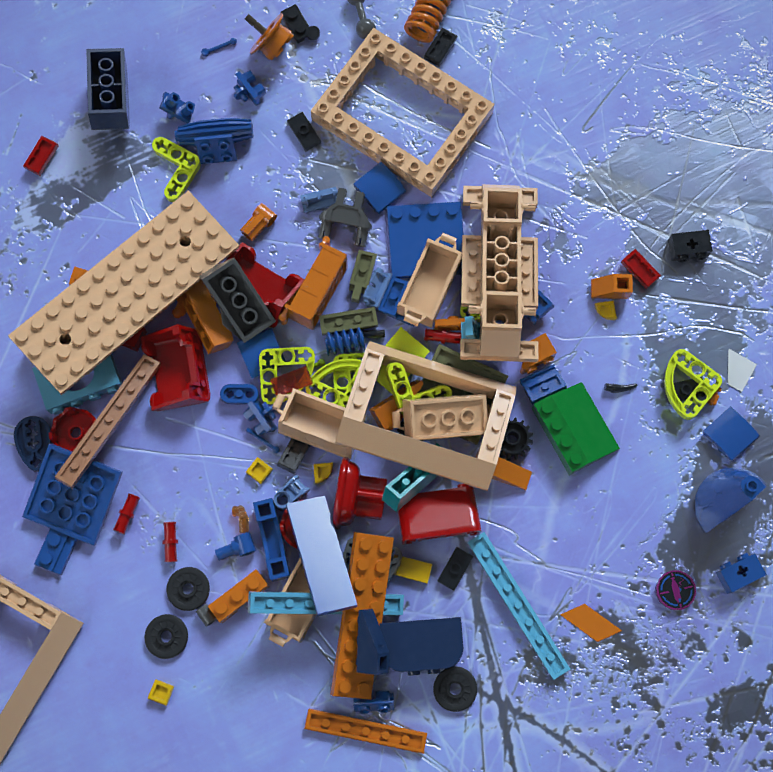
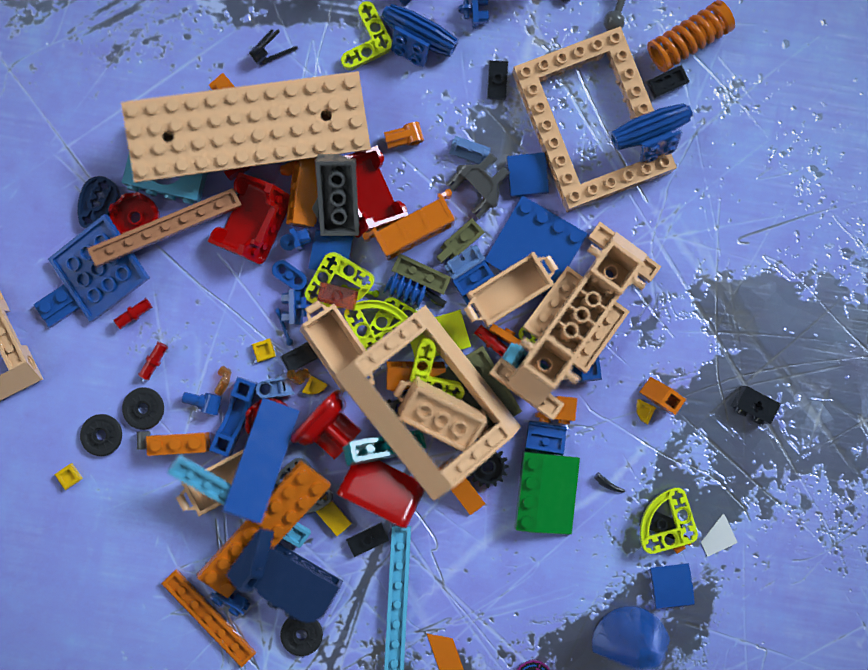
camera: 30 degrees right, 10 degrees up
red plate [621,249,661,289] -> none
none -> black plant [248,29,298,65]
none -> blue hips [280,228,312,251]
none -> clear orange arm [287,368,310,385]
none -> blue plate [610,103,693,163]

